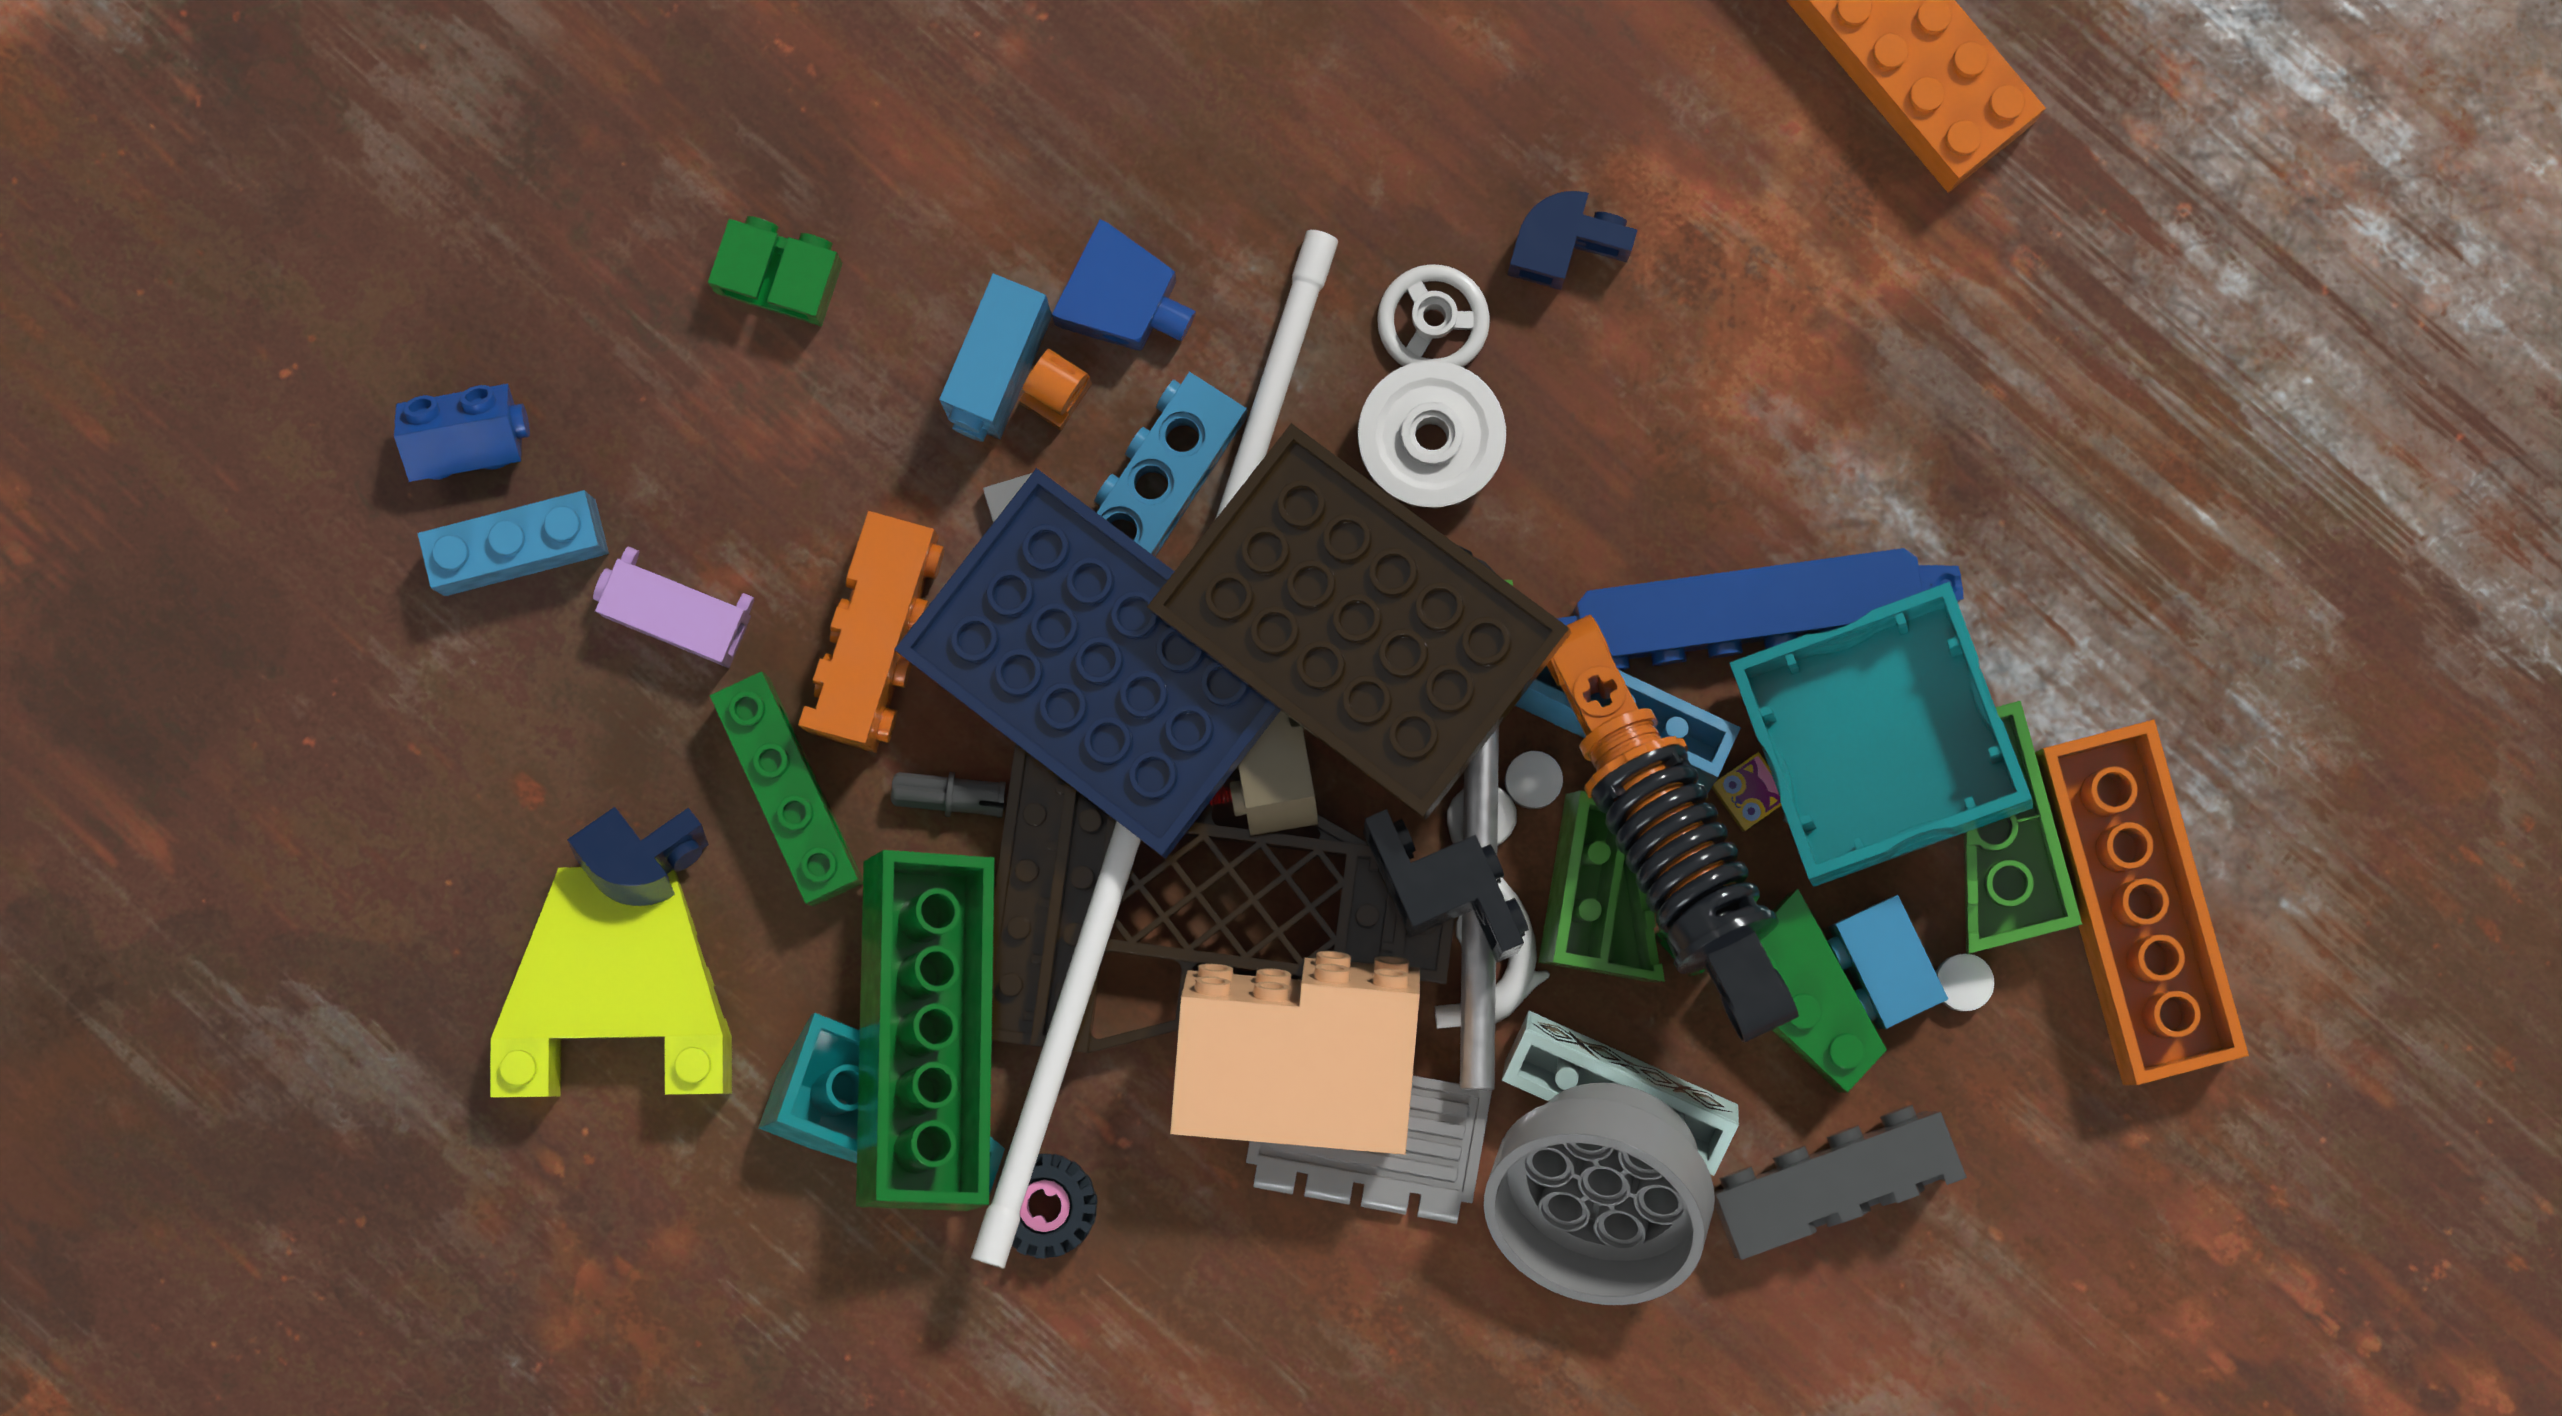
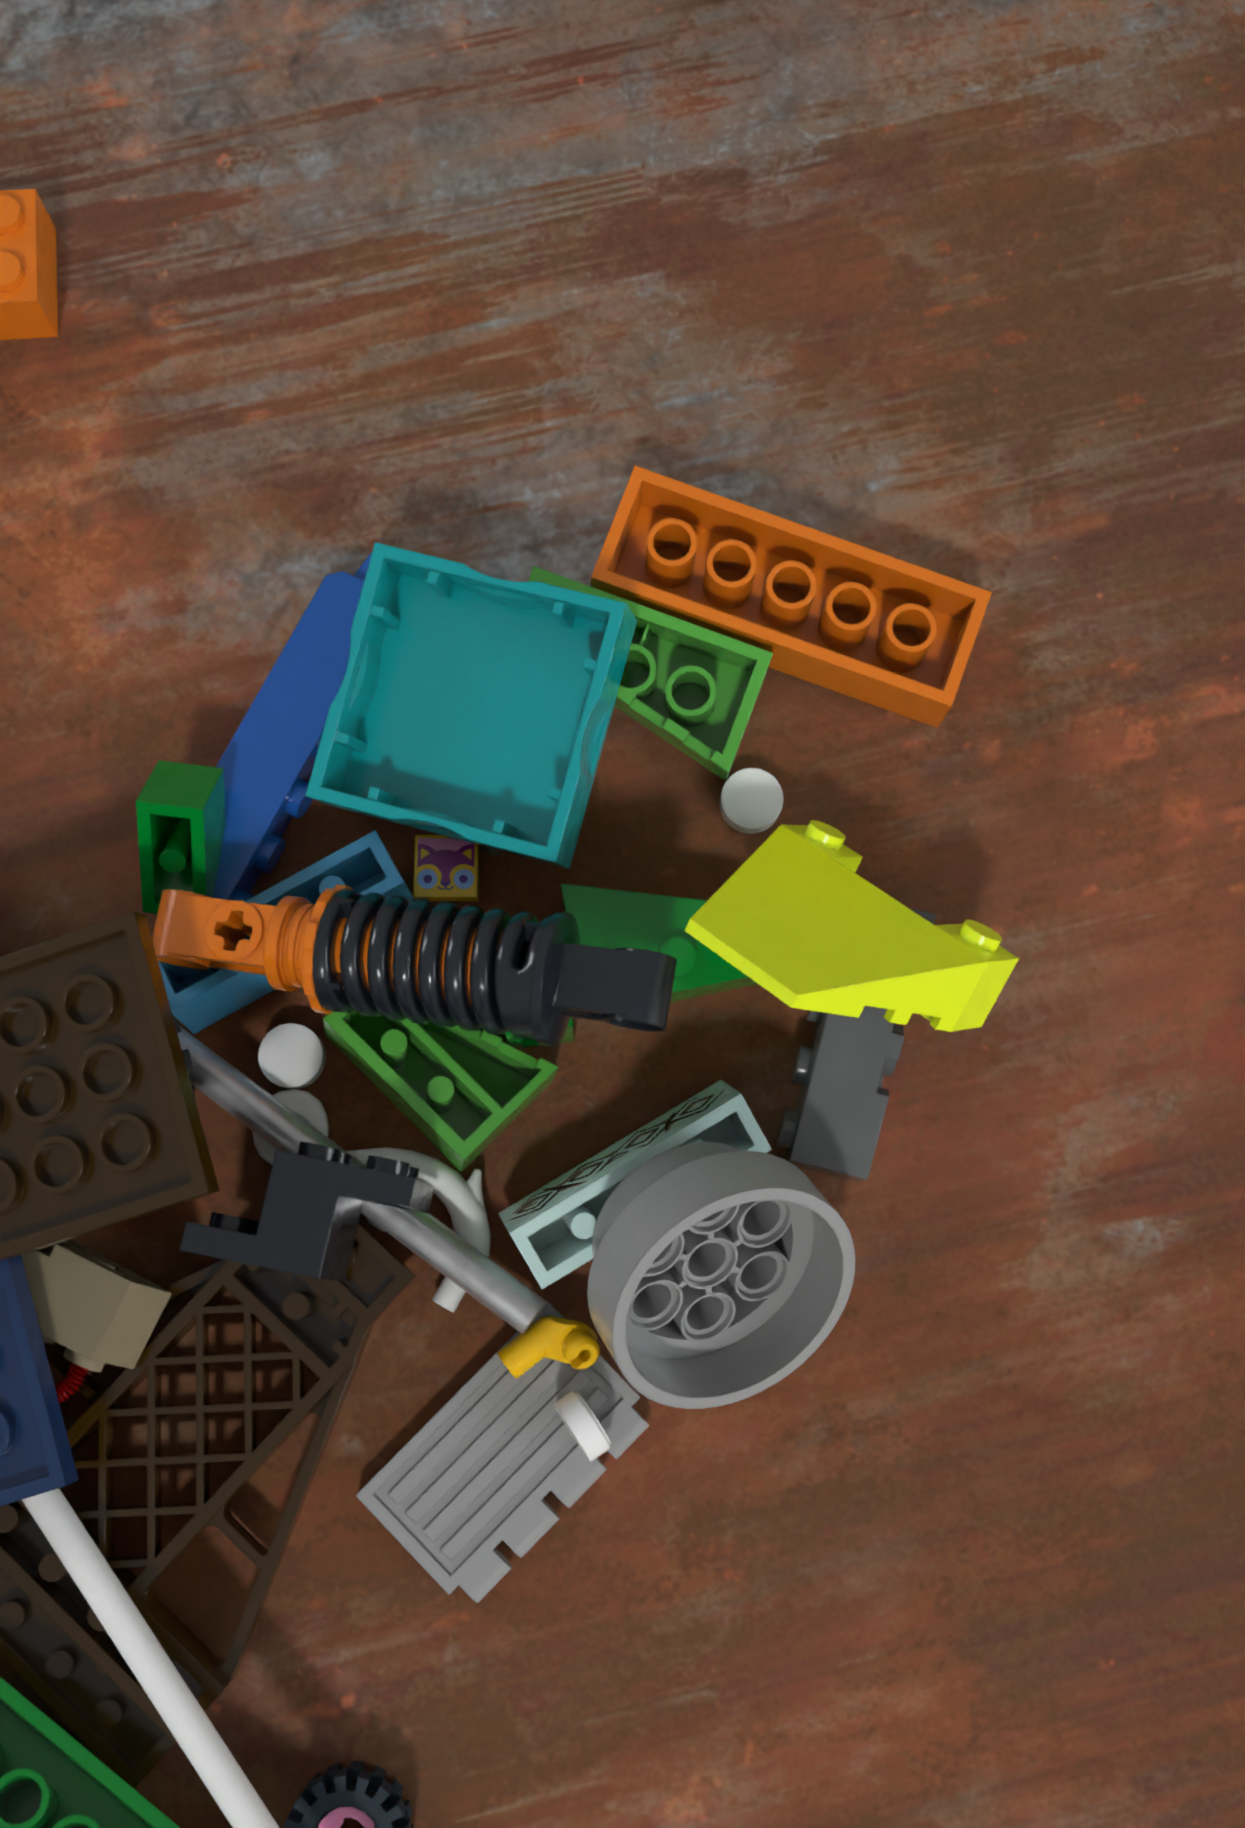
camera: 60 degrees left, 5 degrees down
light nougat piece [1170,951,1420,1155] -> none
dark azure brick [1827,895,1948,1030] -> none
none -> green slope [136,760,225,914]
none -> yellow arm [497,1315,600,1379]
none -> white tile [553,1391,611,1462]
none -> neon yellow wedge [684,820,1019,1032]

